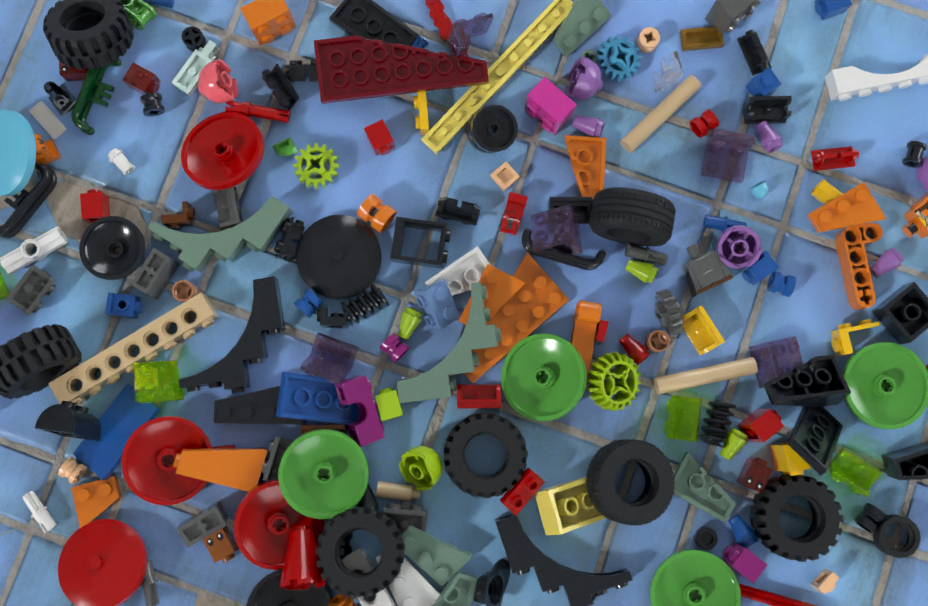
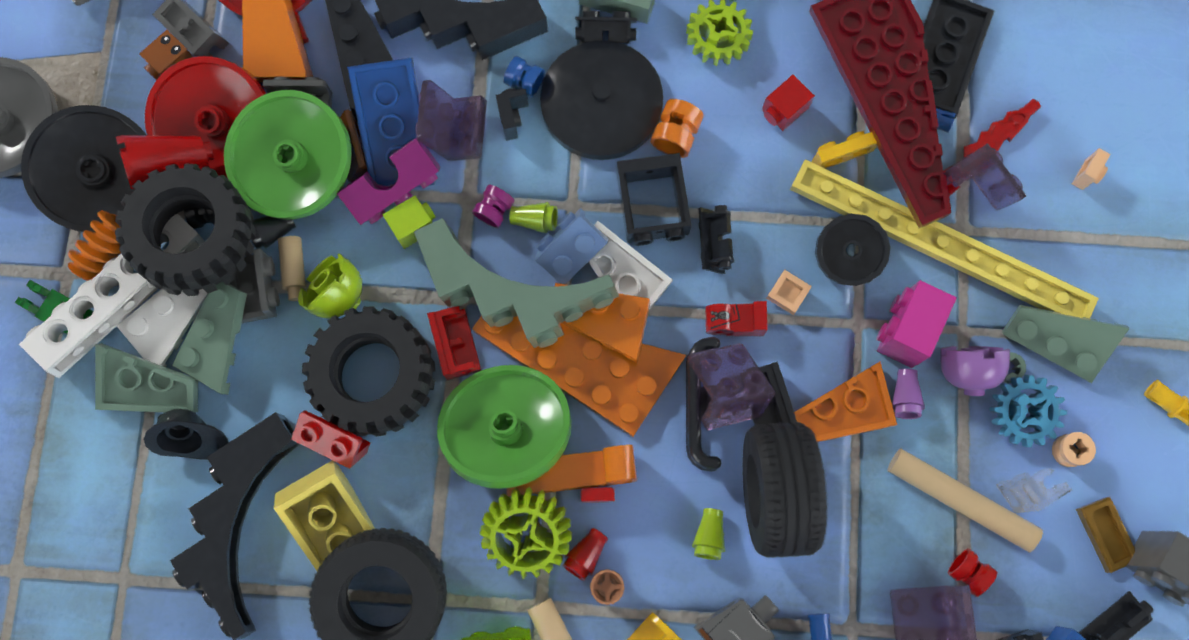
camera: 80 degrees right, 5 degrees down
black piece [341,284,390,326] -> none
dark grey axle [624,243,668,265] -> none
dark grey gear [654,289,684,336] -> none

